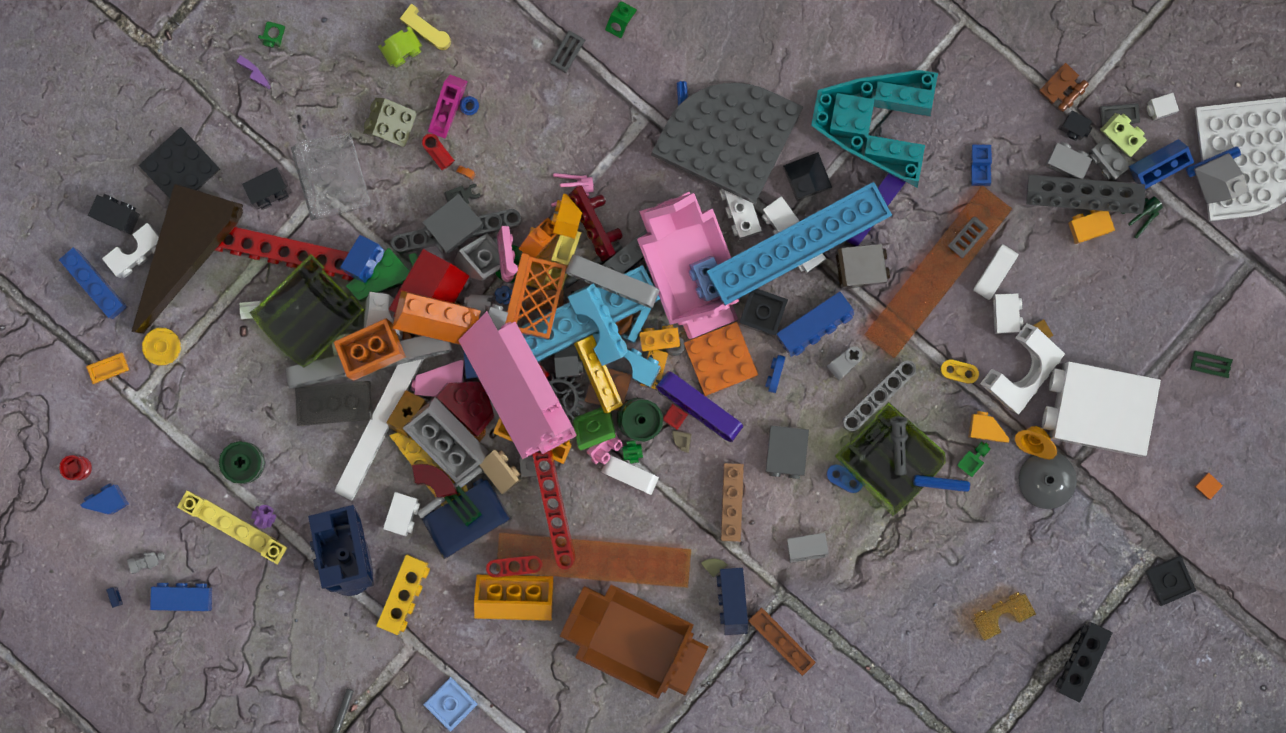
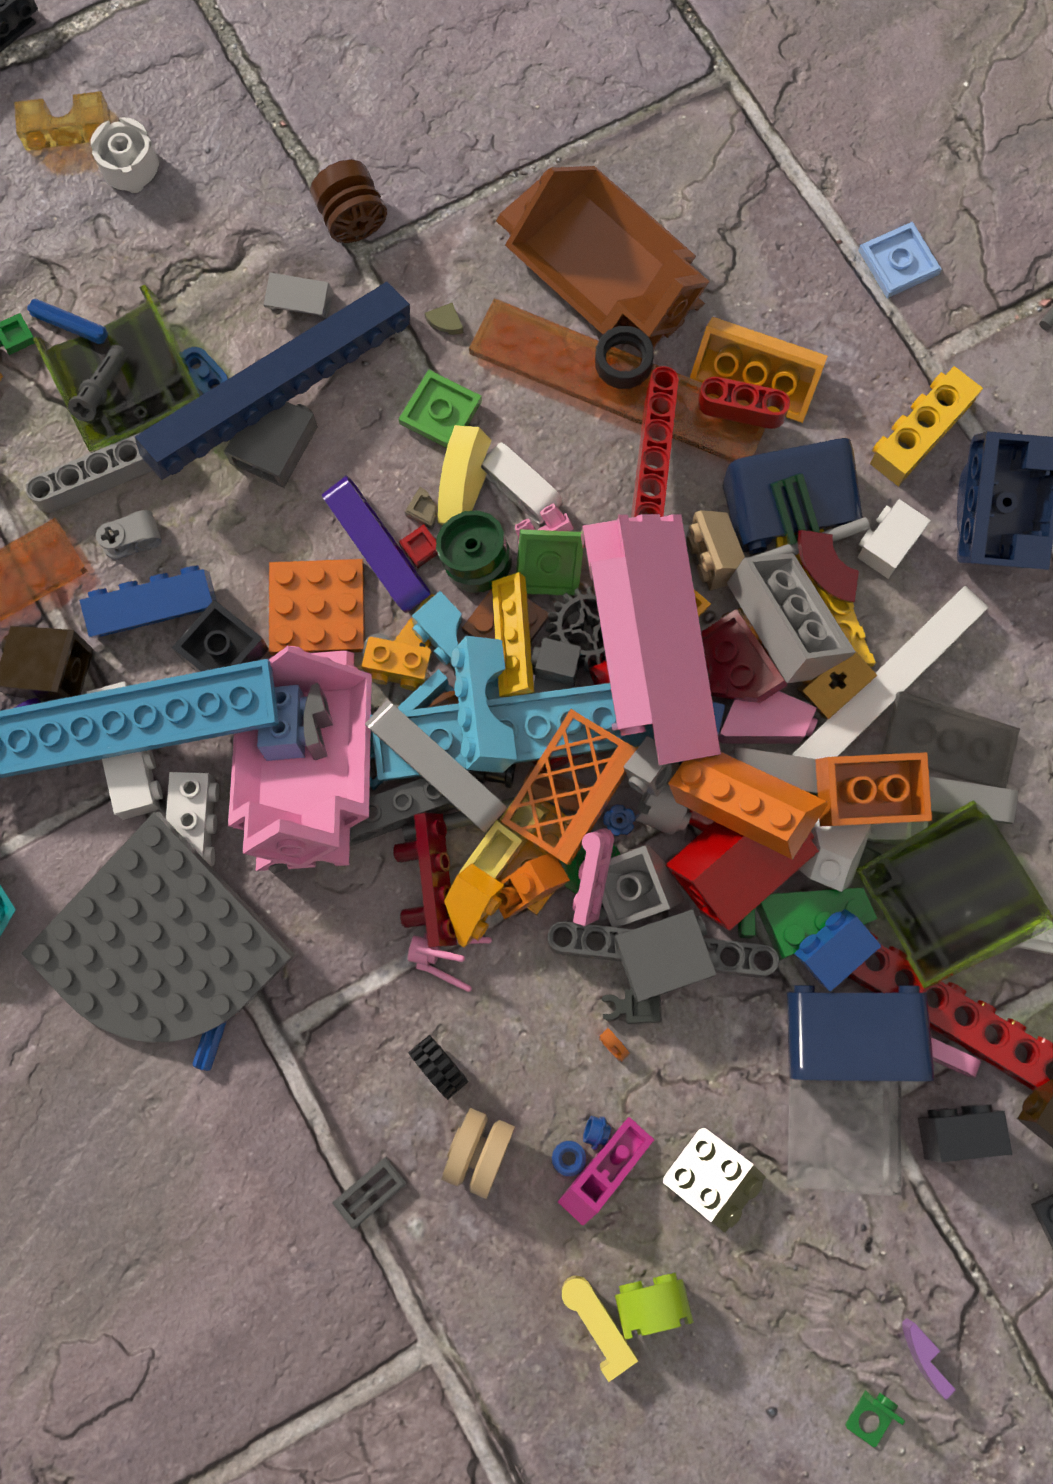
camera: 160 degrees left, 10 degrees down
red piece [422,134,455,171] -> none
green bracket [605,1,637,38] -> none
green gear [622,440,643,464] -> none
dark blue wedge [716,567,748,635] -> none
medium nougat brick [721,463,744,542] -> none
dark orange plate [748,607,816,676] -> none
blue plate [765,355,785,393] -> none
black slope [783,152,832,201] -> none
none -> white brick [91,117,159,193]
none -> dark blue brick [135,282,410,480]
none -> dark grey slope [304,683,333,760]
none -> reddish brown wheel [310,159,388,243]
none -> bright green plate [399,370,482,448]
none -> black tyre [408,1035,469,1100]
none -> light yellow slope [438,425,492,525]
none -> tan wheel [441,1108,515,1199]
none -> blue plate [583,1116,611,1150]
none -> black tyre [595,326,654,389]
none -> dark blue windscreen [787,985,934,1081]
none -> bright pink beam [931,1038,981,1078]

